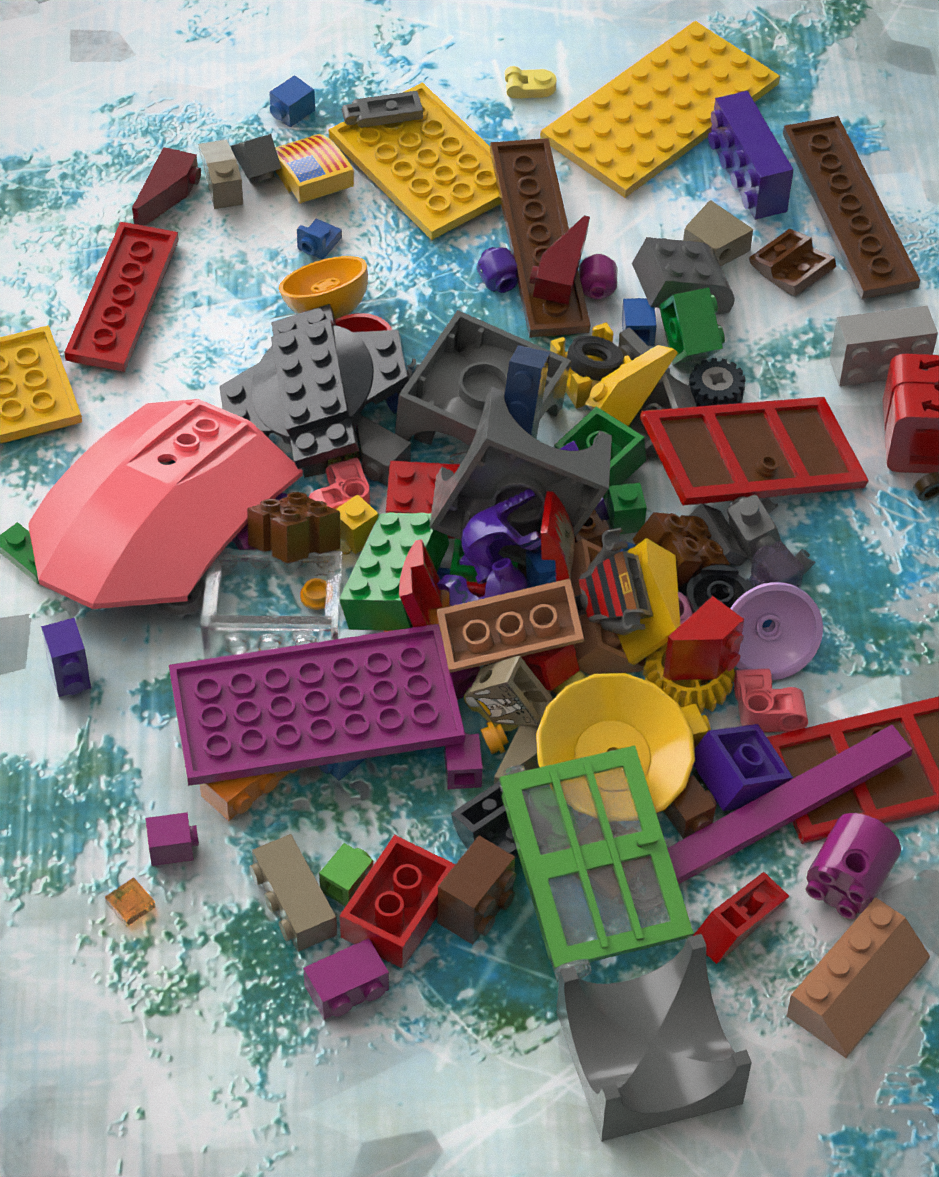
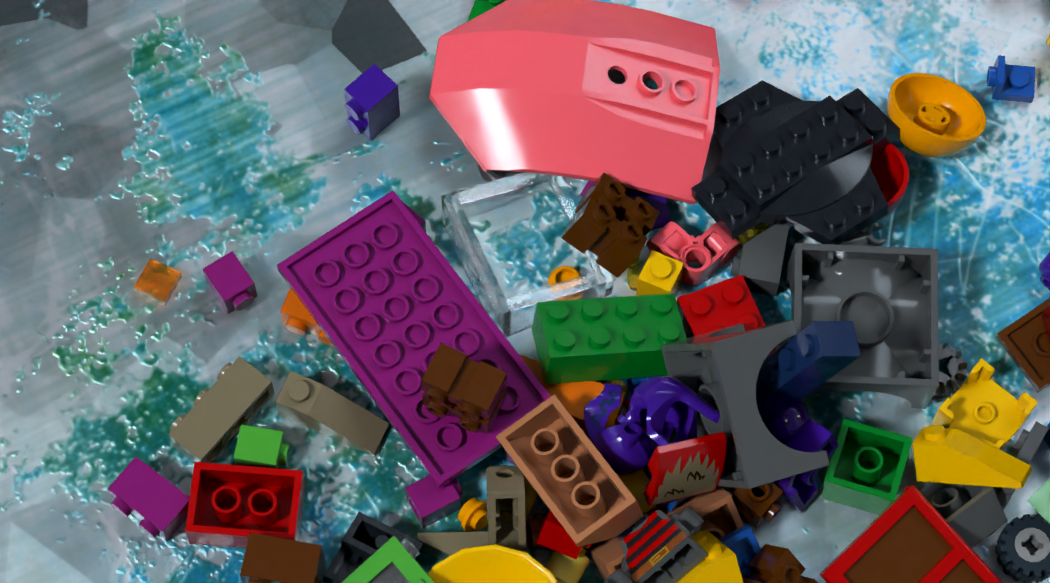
camera: 65 degrees right, 15 degrees up
red slope [399,539,443,627] -> none
black tyre [567,336,623,381] -> none
green brick [606,482,647,535] -> none
none -> dark tan slope [275,371,390,456]
none -> reddish brown brick [421,343,507,434]

